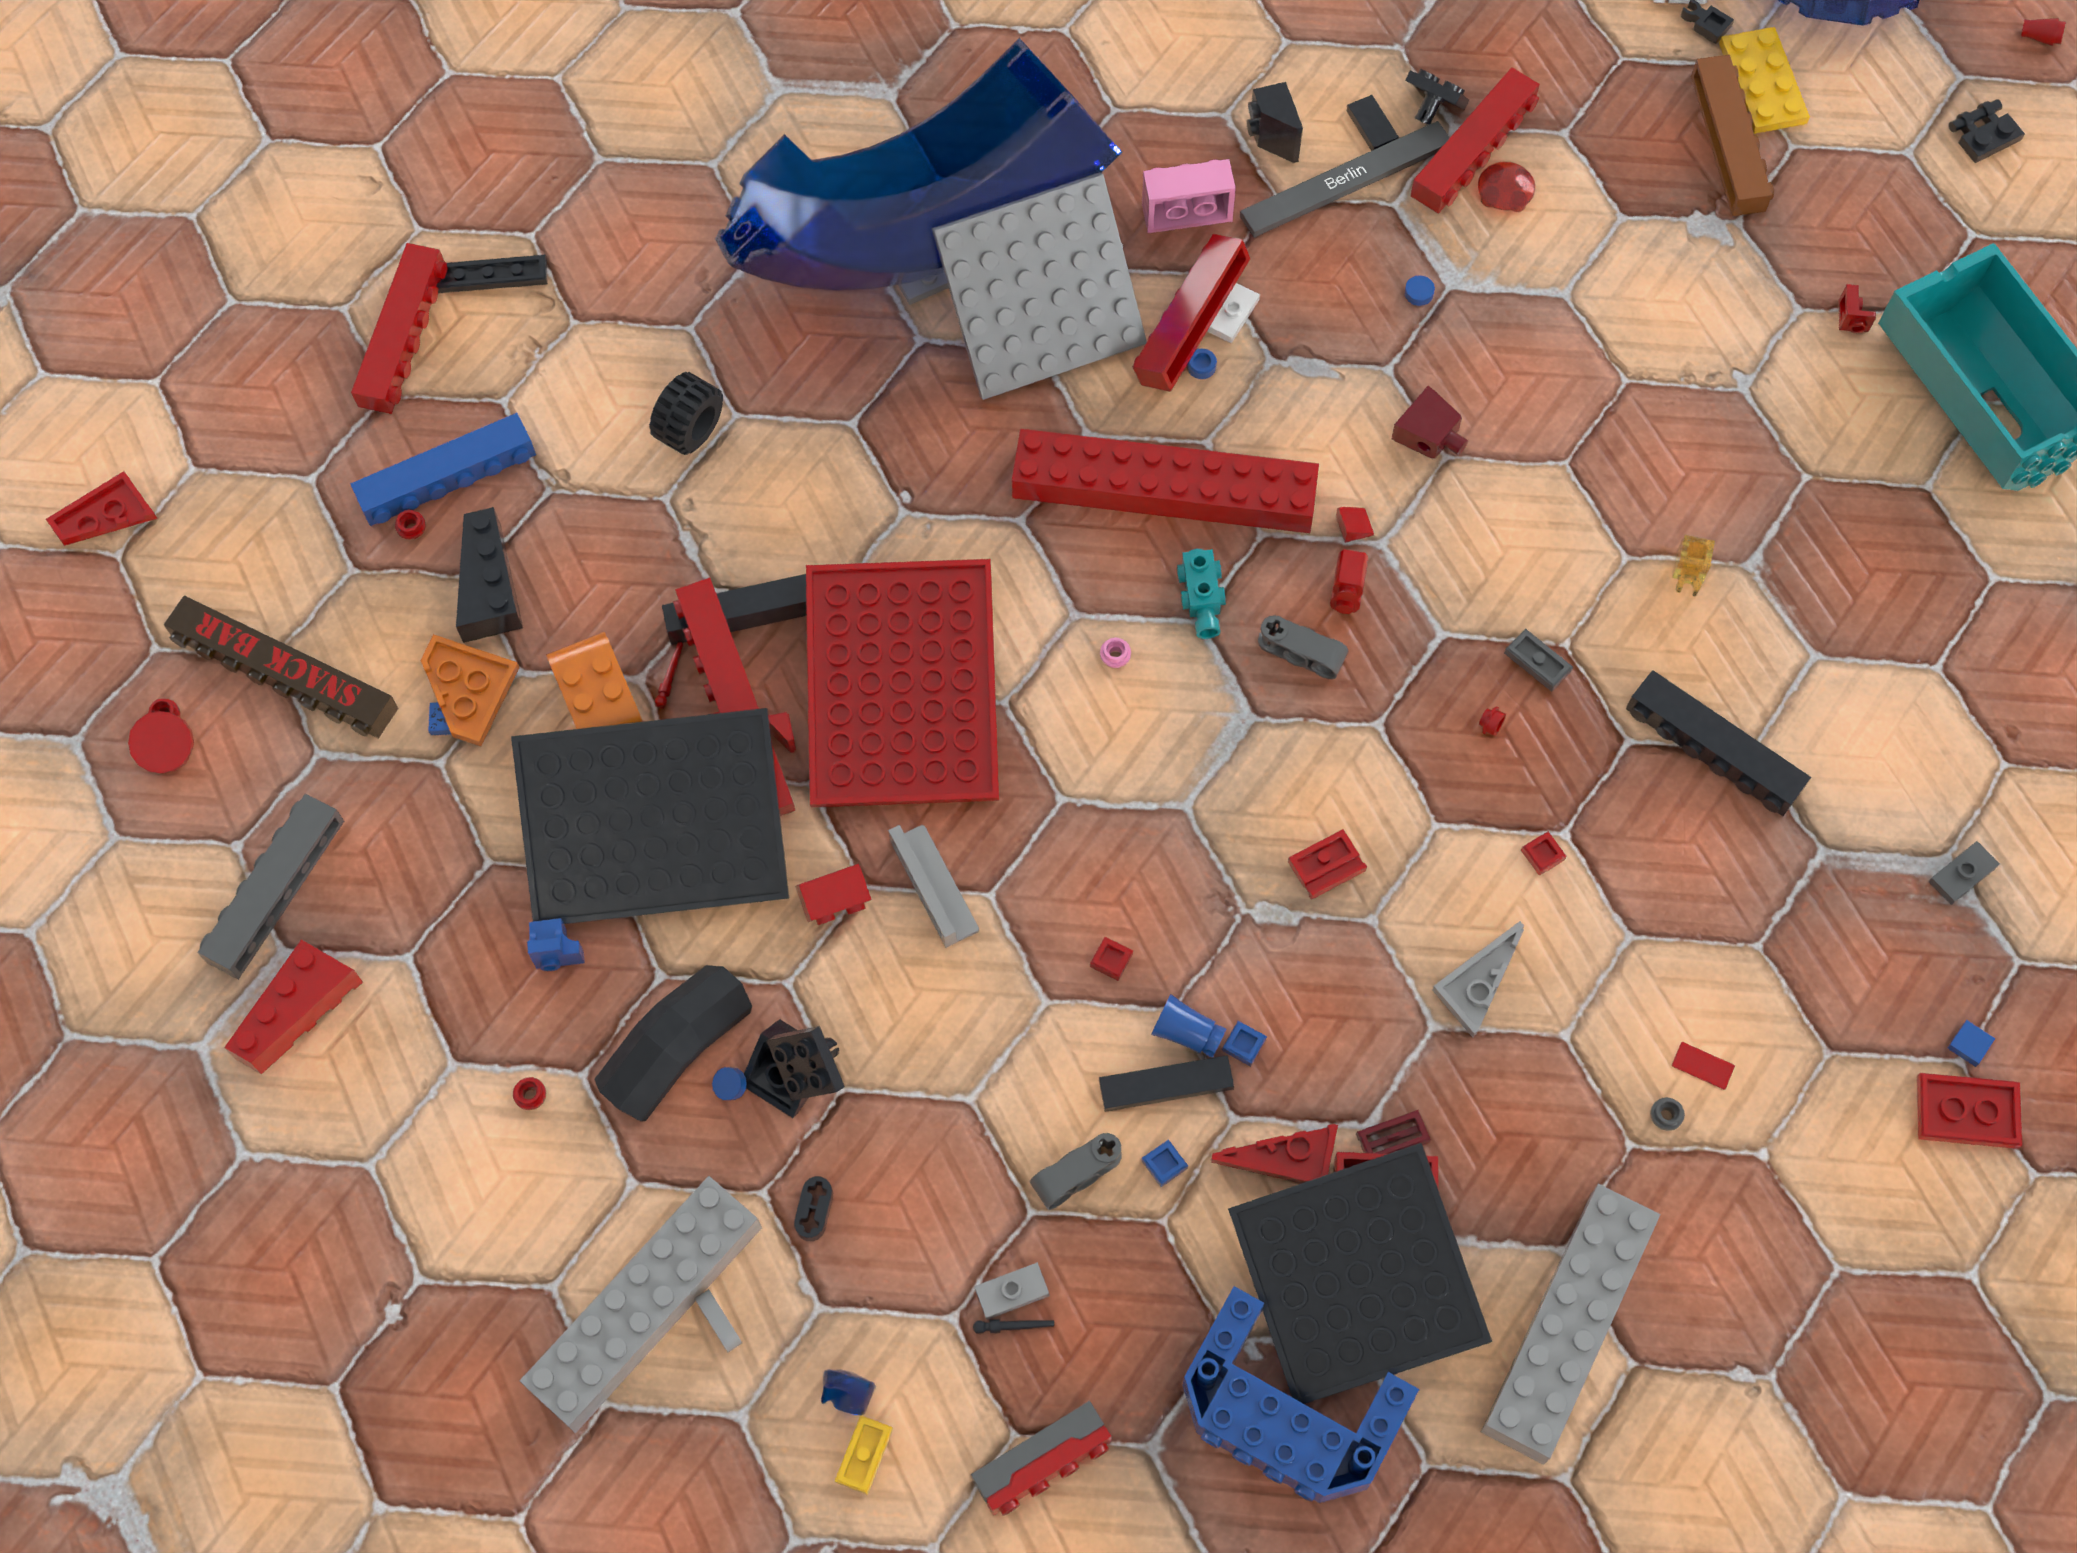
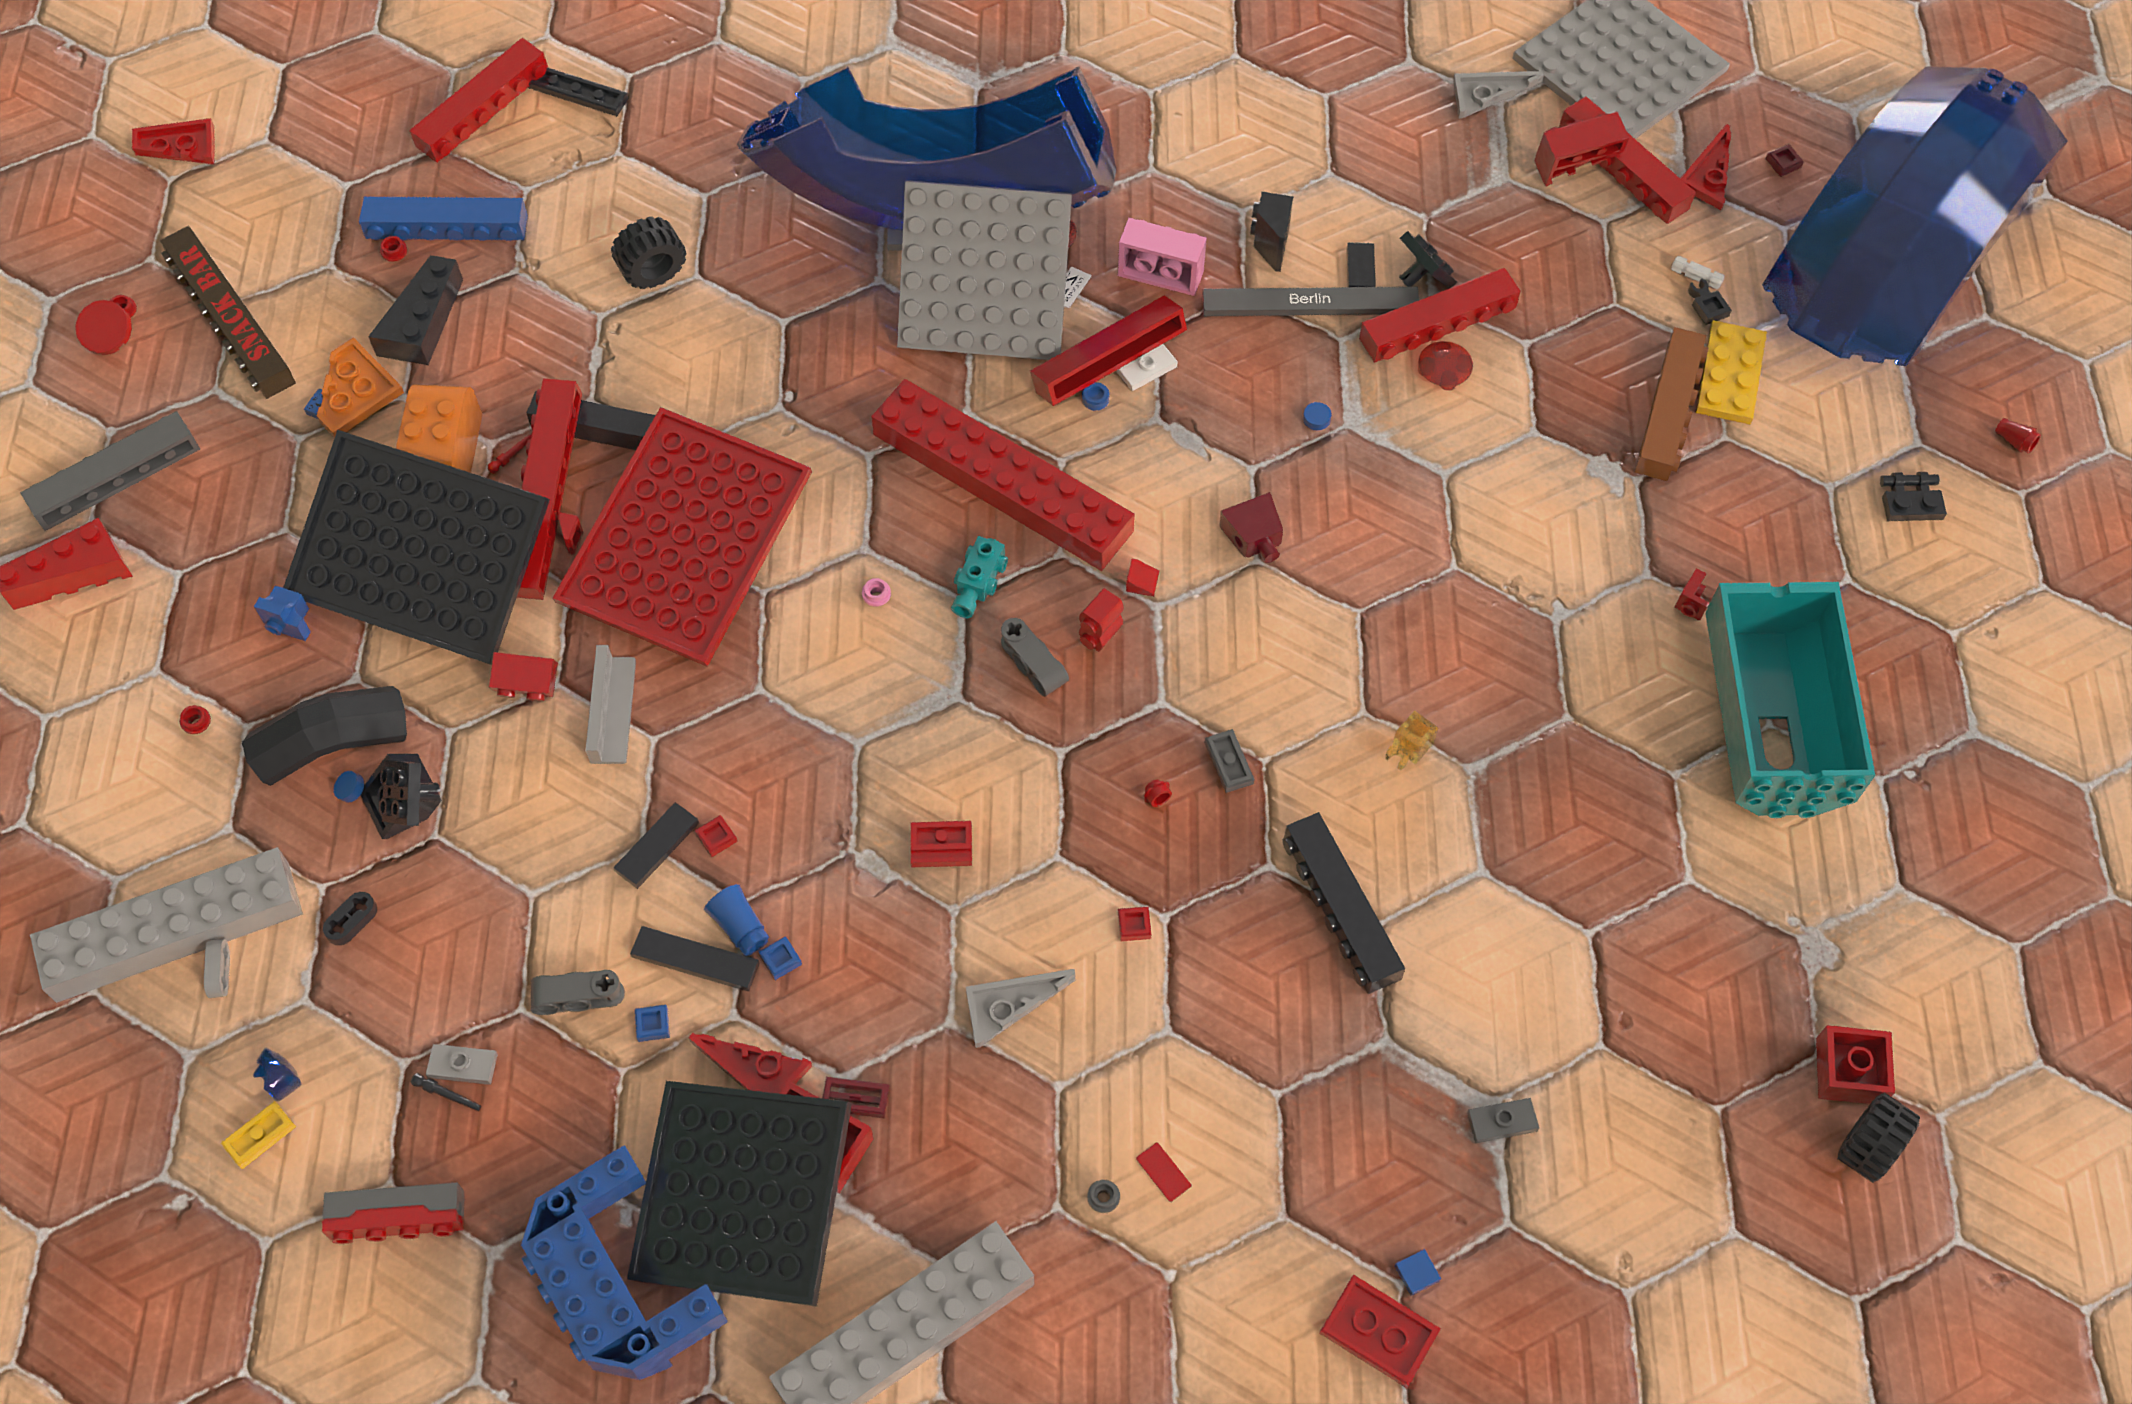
camera: 25 degrees right, 5 degrees down
none -> black tile [613,802,699,889]

